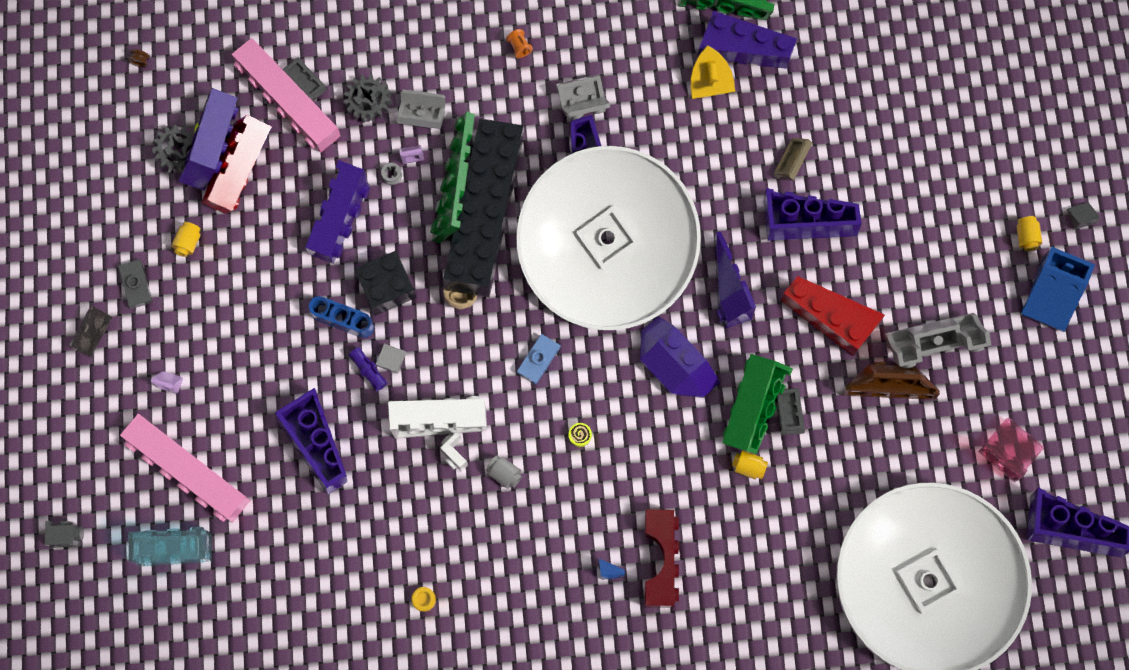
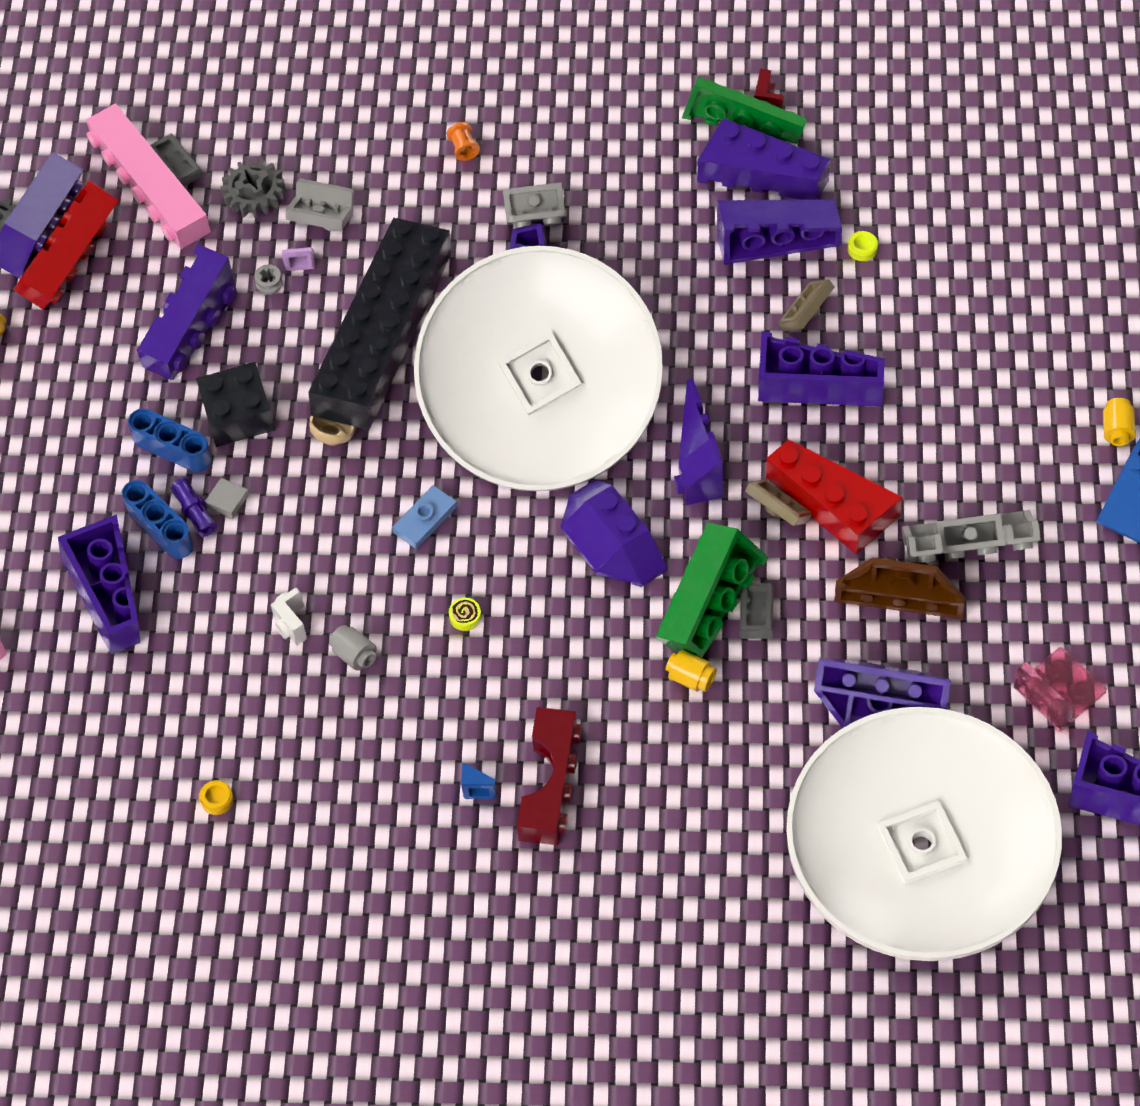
camera: 10 degrees right, 15 degrees down
white wedge [388,396,487,439] -> none
green wing [430,111,475,244] -> none
yellow shield [691,45,735,99] -> none
none -> blue beam [121,480,194,559]
none -> dark purple wedge [717,199,842,265]
none -> dark tan plate [745,479,812,526]
none -> dark purple wedge [814,658,951,728]
none -> neon yellow tile [847,231,878,261]

